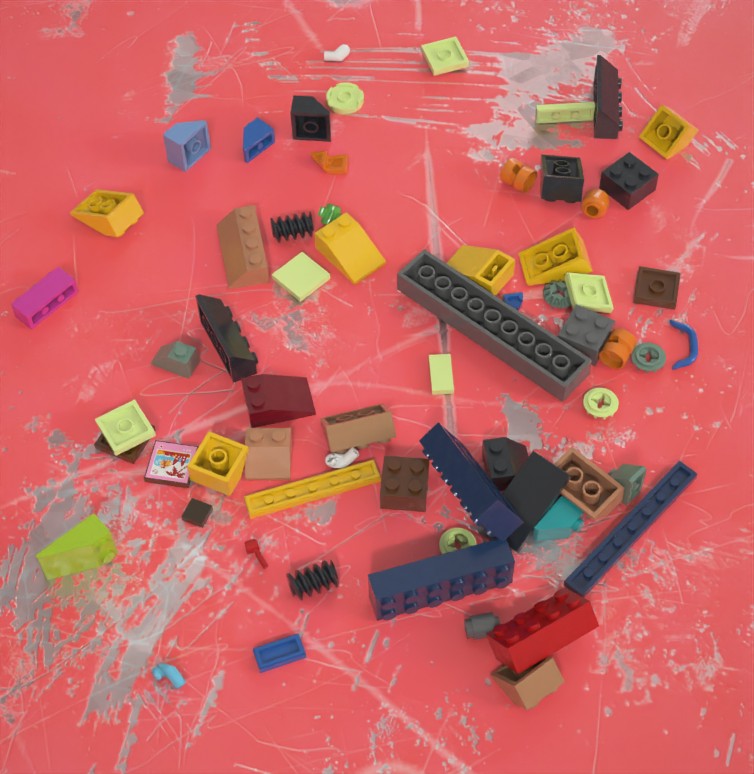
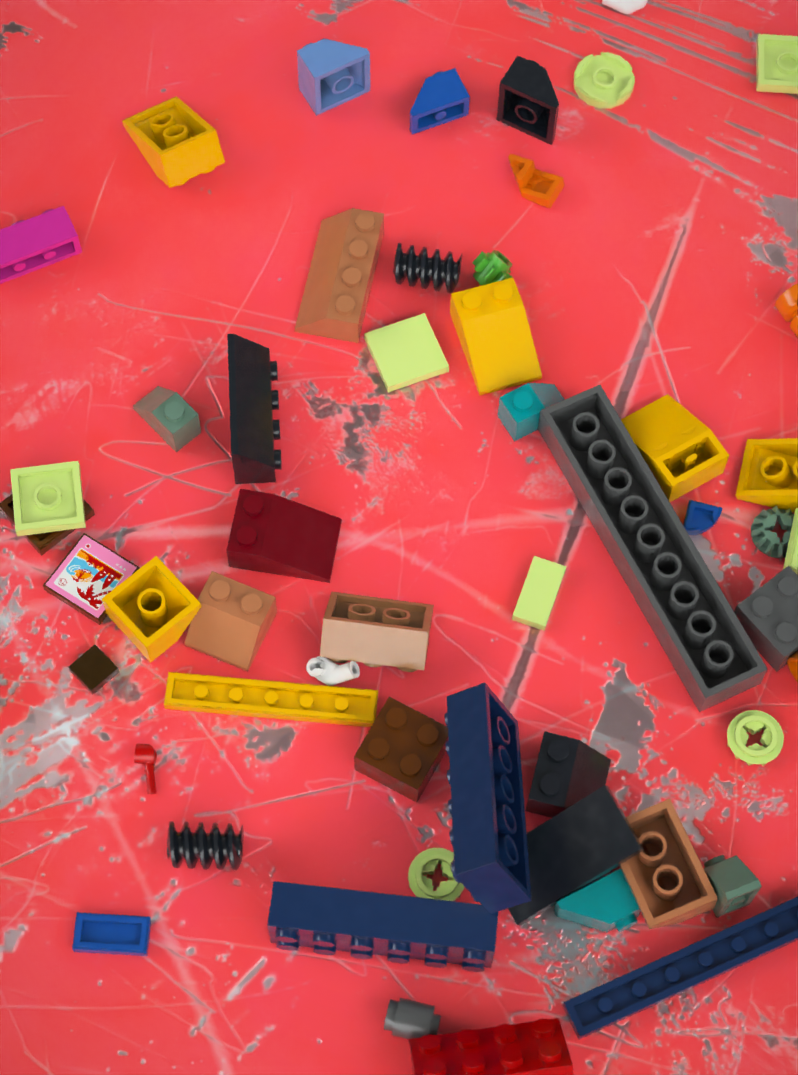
camera: 20 degrees right, 10 degrees up
none -> teal slope [497,383,565,442]

